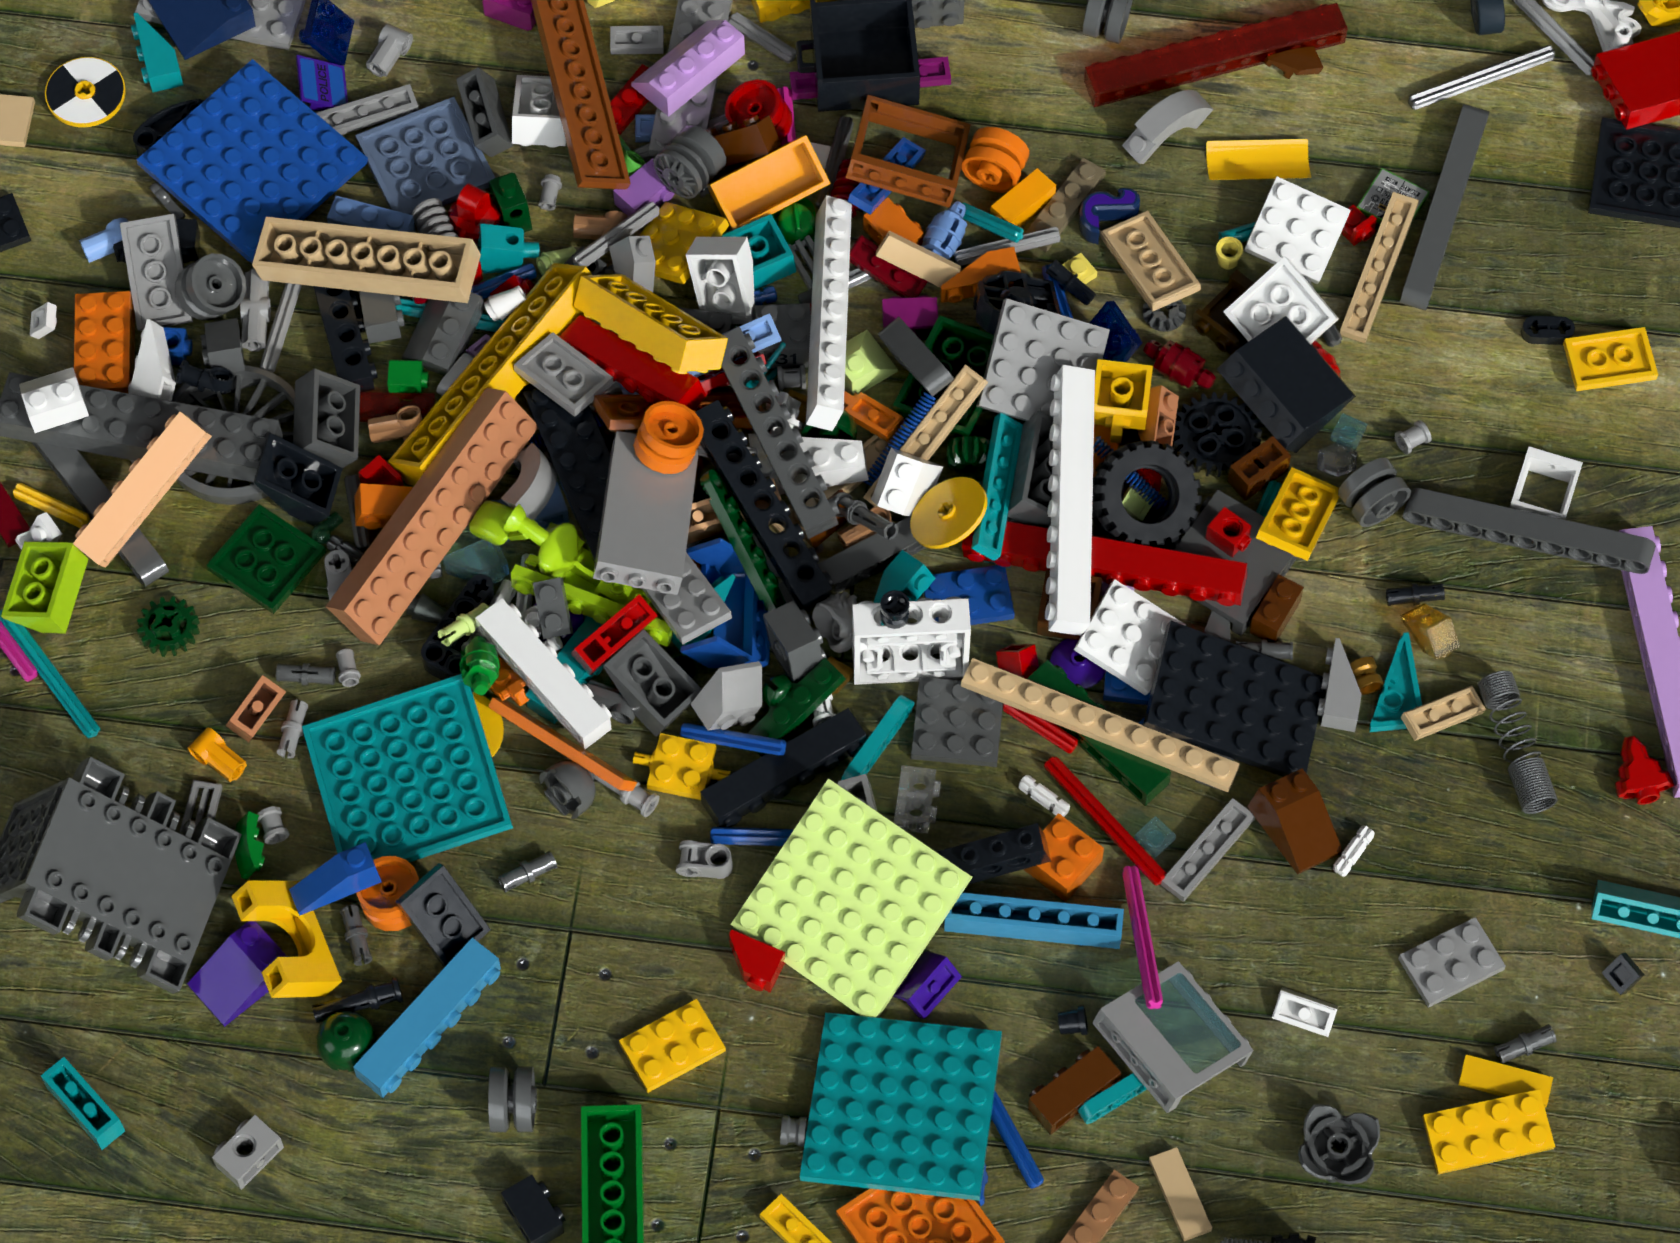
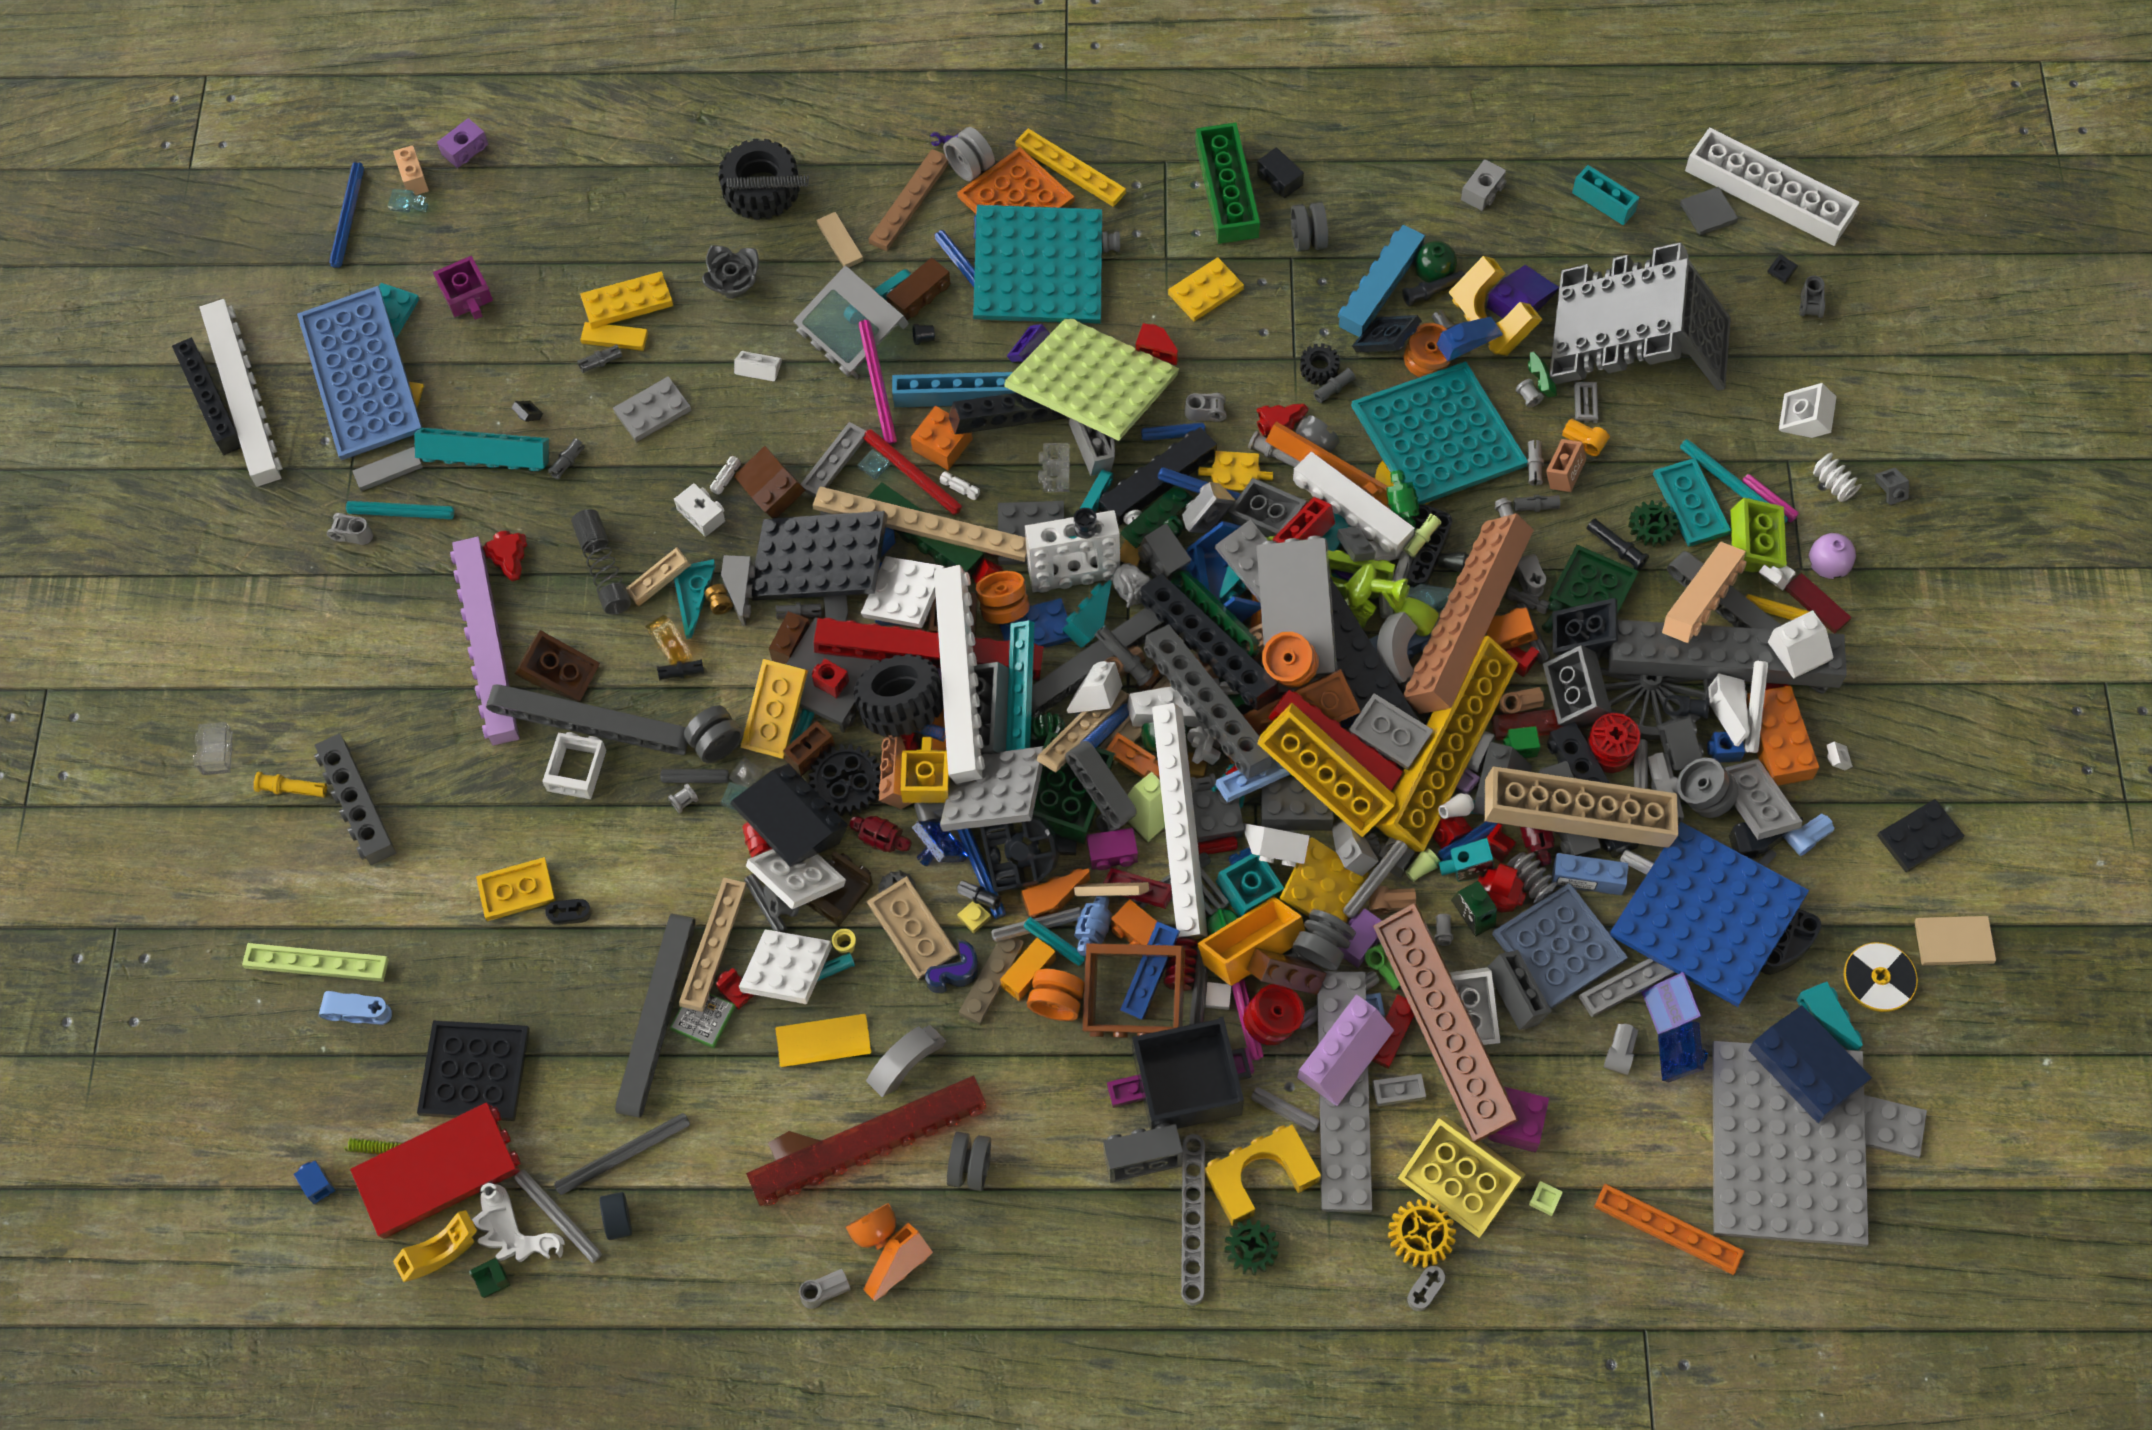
camera: 175 degrees right, 0 degrees up
yellow piece [910,477,987,549] -> none
none -> reddish brown slope [514,630,600,702]
none -> dark grey pin [548,439,585,479]
none -> dark grey axle [660,769,729,783]
none -> white brick [674,483,725,537]
none -> orange wheel [976,571,1030,624]
none -> red rock [1257,403,1309,437]
none -> black tyre [1300,343,1340,385]
none -> black pin [1586,518,1649,571]
none -> red wheel [1587,713,1640,773]
none -> teal plate [1653,458,1731,547]
none -> white axle [1744,661,1768,753]

